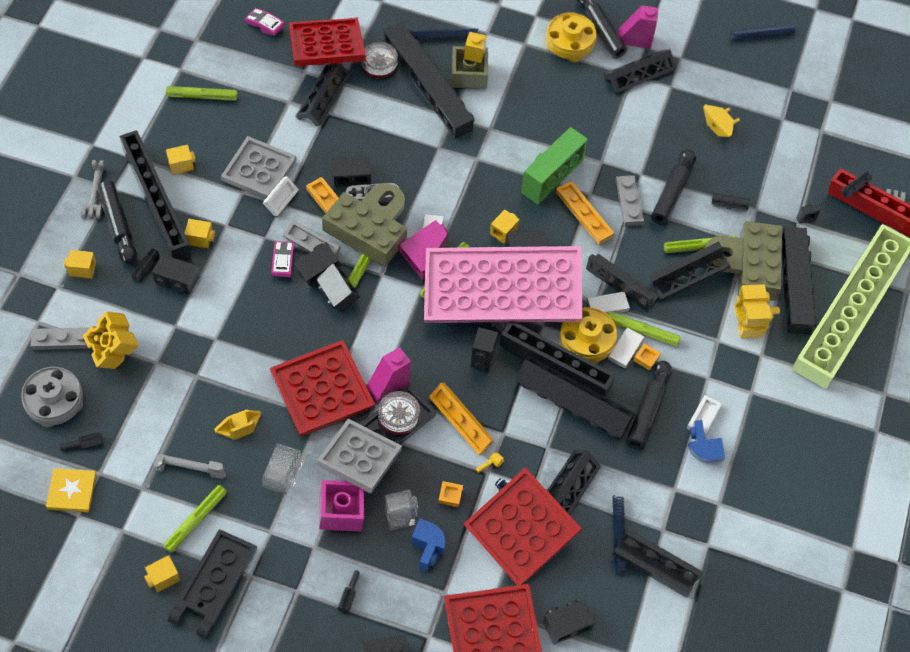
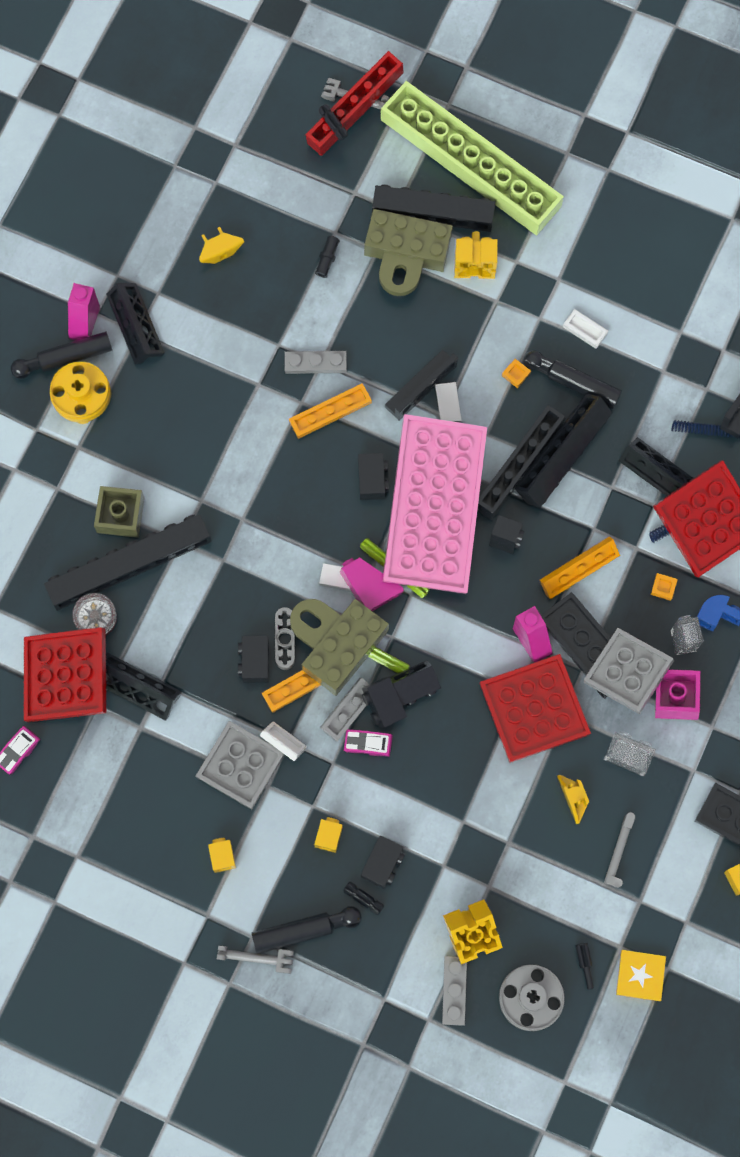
camera: 80 degrees left, 15 degrees up
yellow brick [64,250,97,279] -> none
black brick [119,130,192,260] -> none
lime axle [164,485,226,553] -> none
lime axle [166,86,238,101] -> none
clear piece [378,391,420,435] -> none
dark blue piece [411,28,479,40] -> none
yellow brick [464,32,487,63] -> none
yellow hand [476,453,504,473] -> none
yellow brick [490,209,520,244] -> none
bright green brick [521,127,588,205] -> none
yellow piece [560,307,617,364] -> none
lime axle [607,311,681,347] -> none
white tile [608,328,644,368] -> none
black fence [649,241,731,301] -> none
black piece [651,149,697,225] -> none
lime axle [664,236,737,253] -> none
blue brick [688,420,725,463] -> none
dark blue piece [730,24,796,40] -> none
black plate [796,204,821,223] -> none

